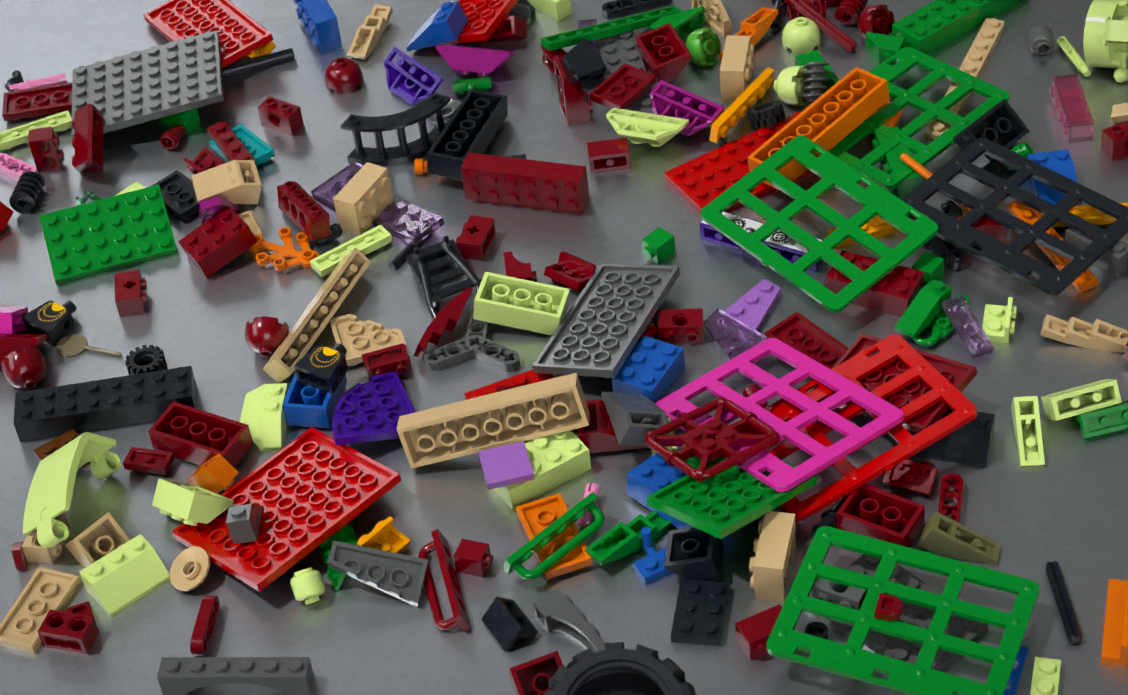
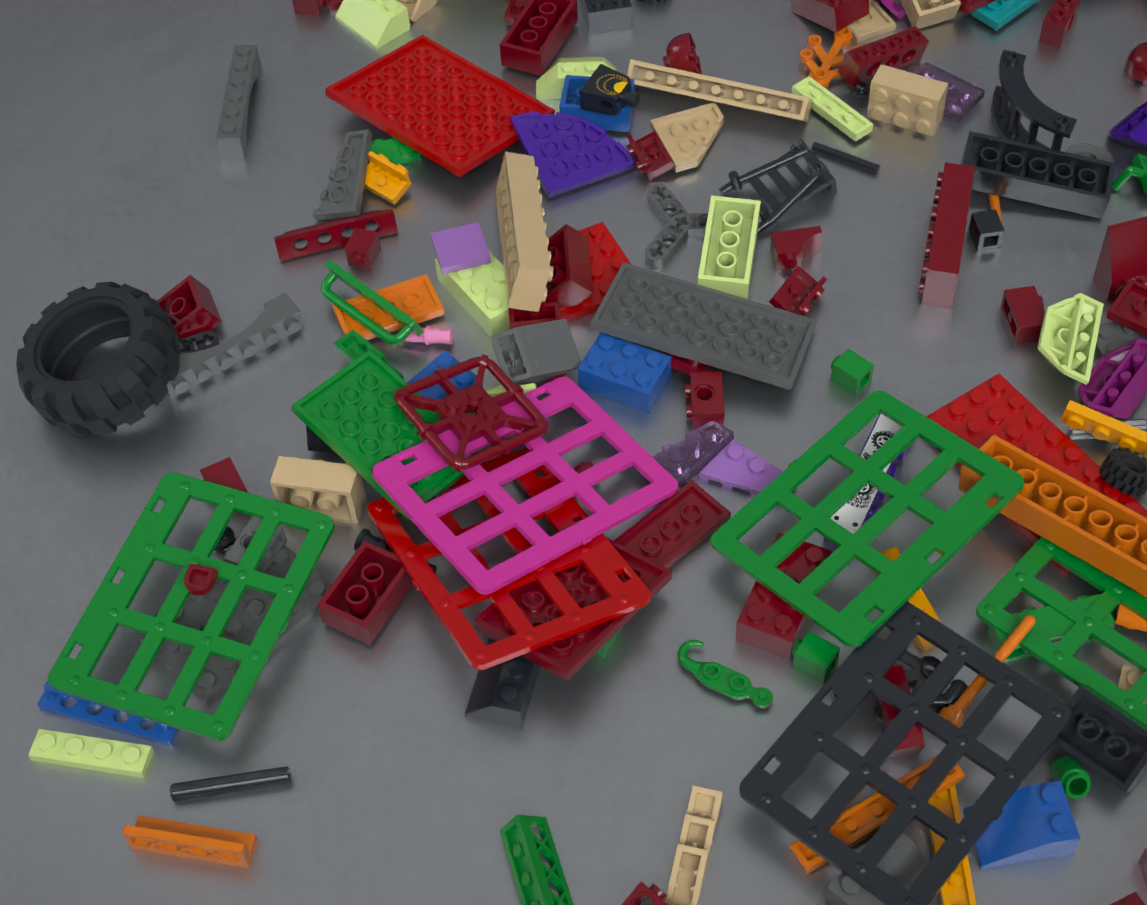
camera: 85 degrees right, 10 degrees up
yellowish green slope [152,478,234,526] -> none
tan dish [170,546,210,591] -> none
orange slope [186,453,239,493] -> none
dark red beam [190,595,219,656] -> none
dark grey slope [226,504,262,544] -> none
yellowish green head [290,567,325,605] -> none
clear purple plate [372,200,444,246] -> none
dark red slope [414,287,472,359] -> none
dark red brick [455,215,496,261] -> none
black panel [482,597,538,651] -> none
black plate [670,579,730,646] -> none
dark red bracket [883,458,940,497] -> none
green slope [895,279,952,338] -> none
olive slope [918,512,1001,565] -> none
dark red beam [938,473,963,523] -> none
clear purple plate [941,296,994,358] -> none
yellowish green bracket [981,297,1017,343] -> none
yellowish green slope [1011,396,1045,467] -> none
yellowish green brick [1041,379,1122,421] -> none

